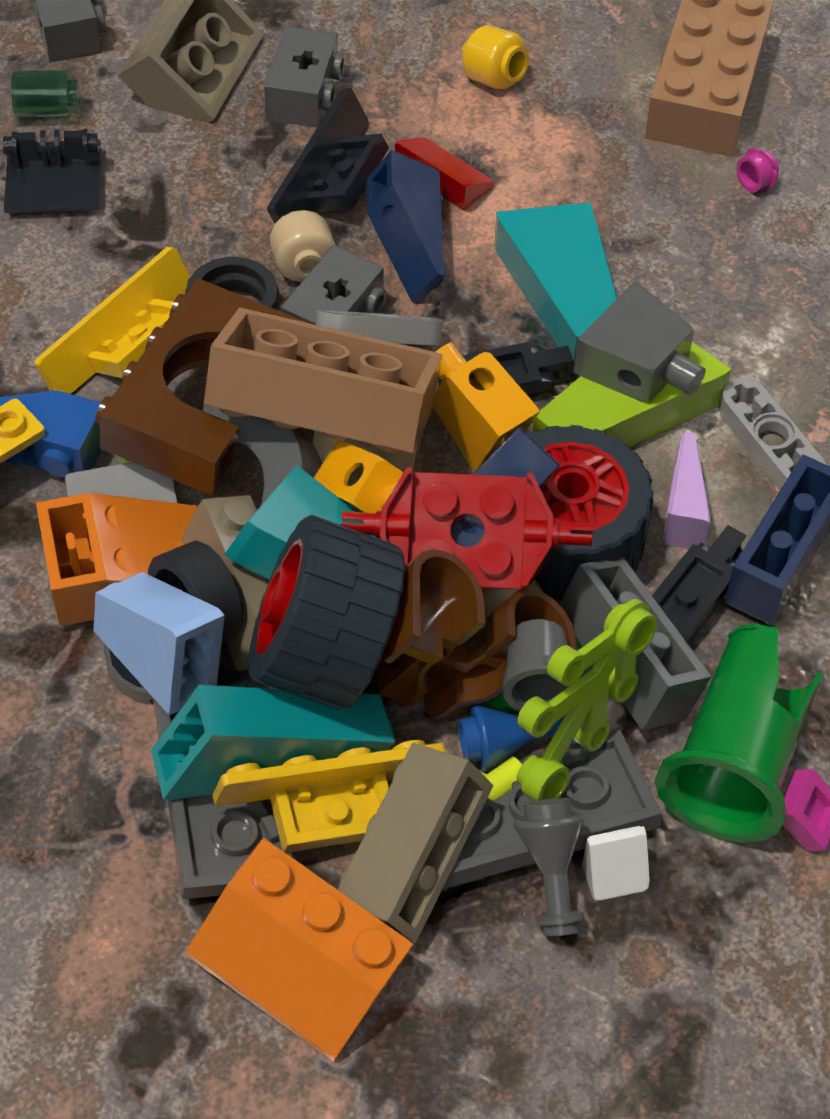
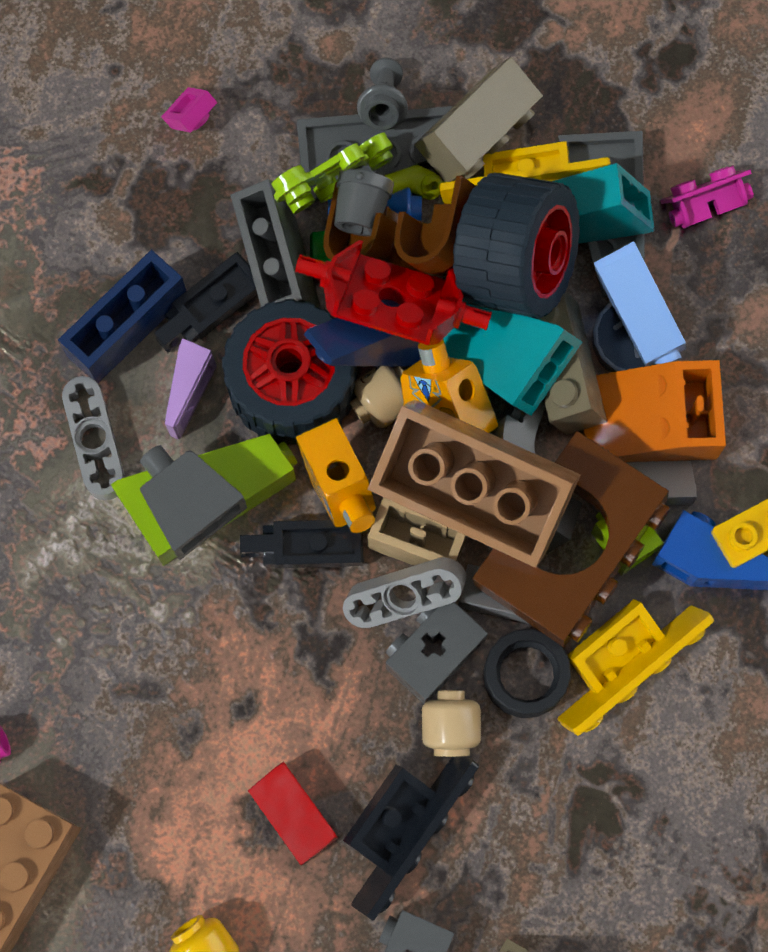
camera: 165 degrees left, 20 degrees up
black hinge [3,129,101,213] -> none
black tyre [148,540,242,642] -> none
orange slope [185,837,413,1062] -> none
dark blue slope [367,150,446,304] -> none
teal slope [494,202,617,370] -> none
white slope [582,826,650,901] -> none
green piece [654,623,823,843] -> none
none -> dark pink hinge [660,165,754,228]

